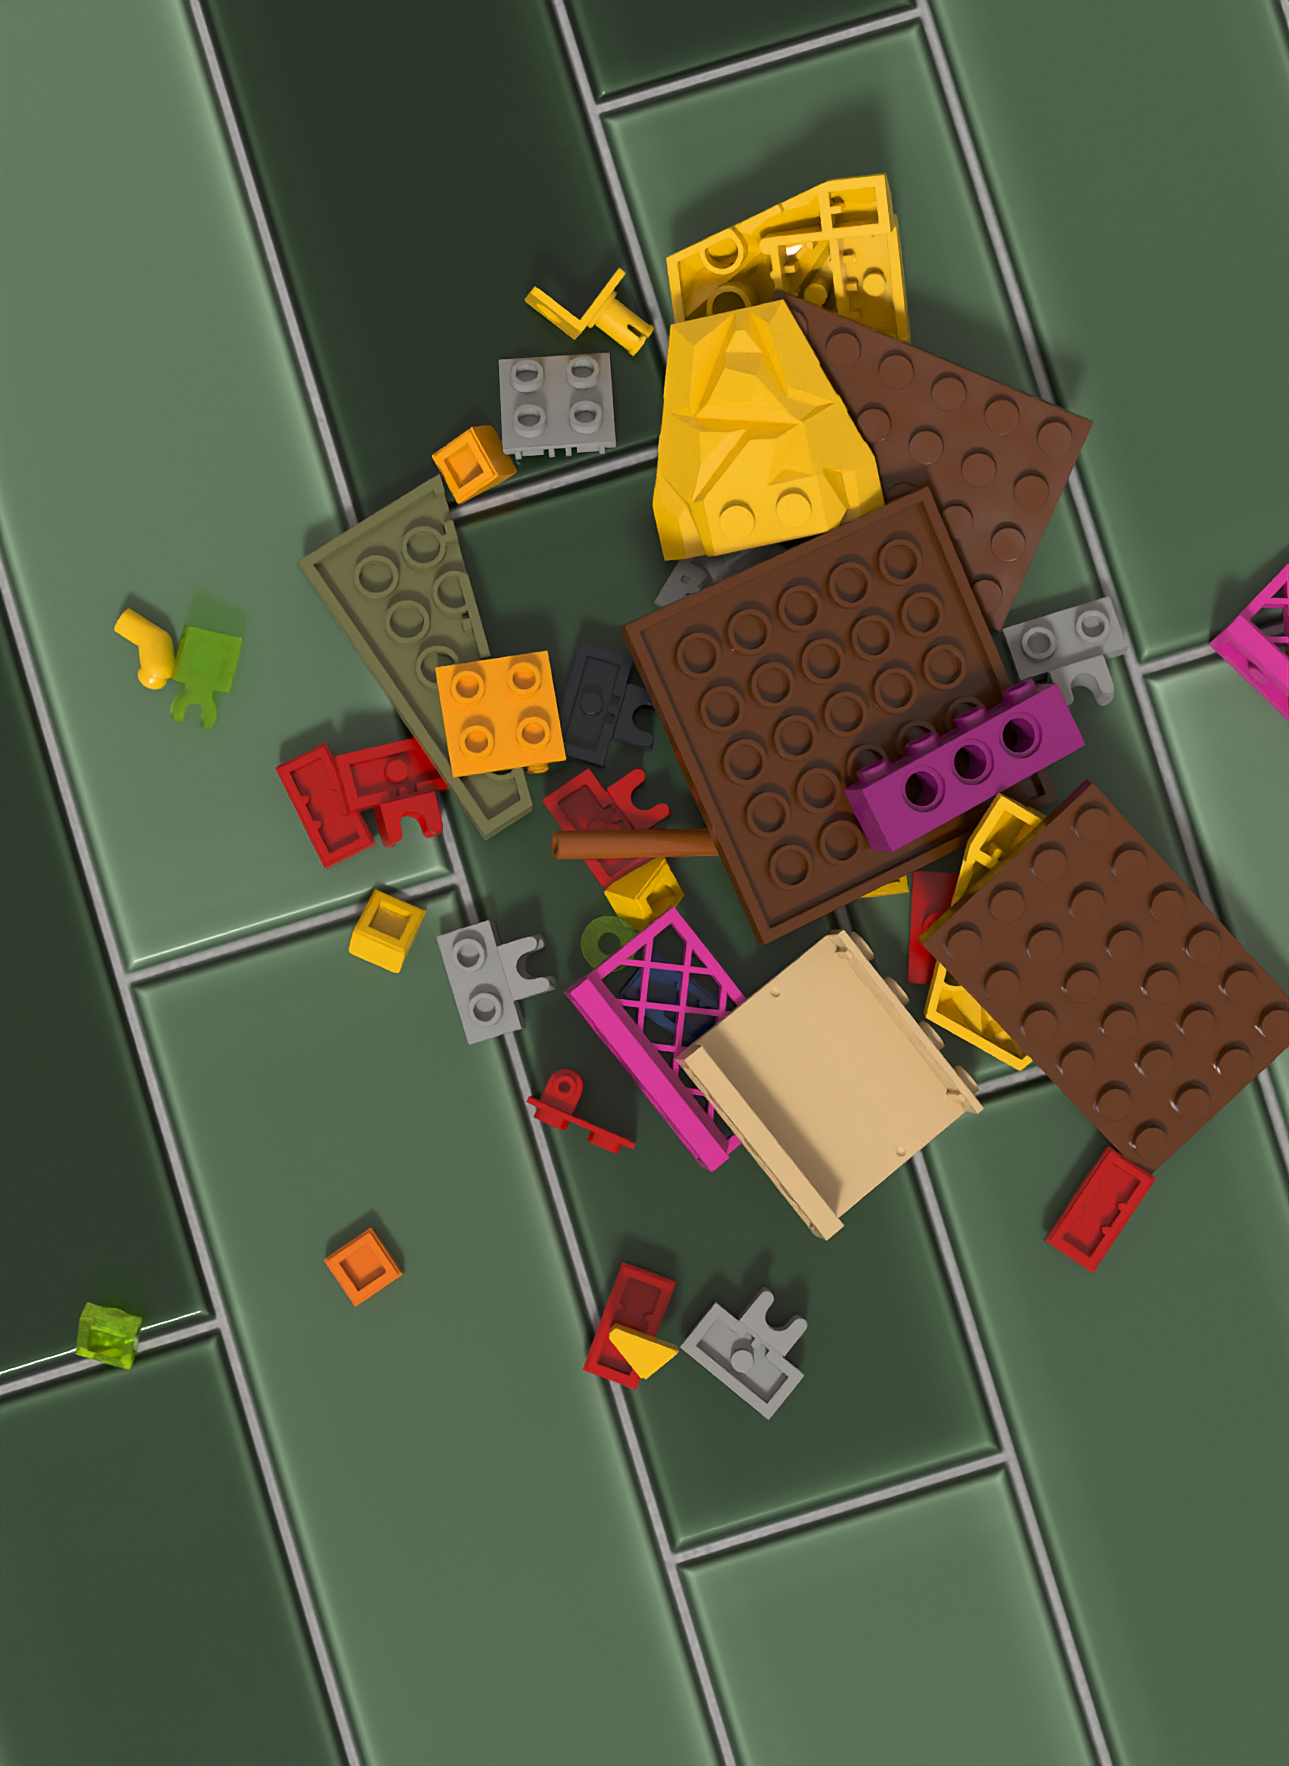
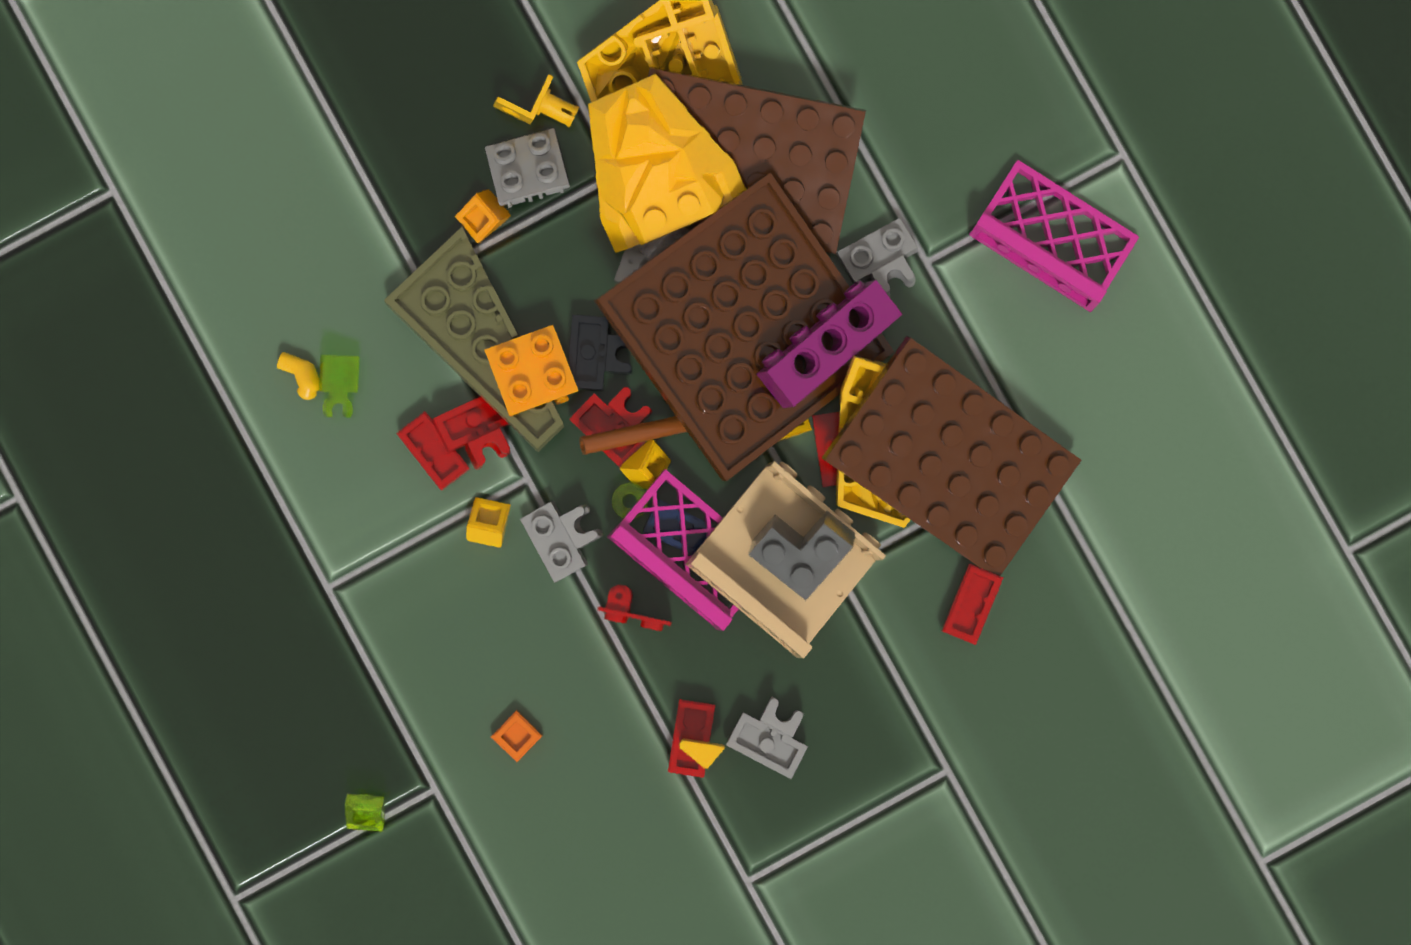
camera: 10 degrees left, 0 degrees up
none -> dark grey brick [748,511,855,600]

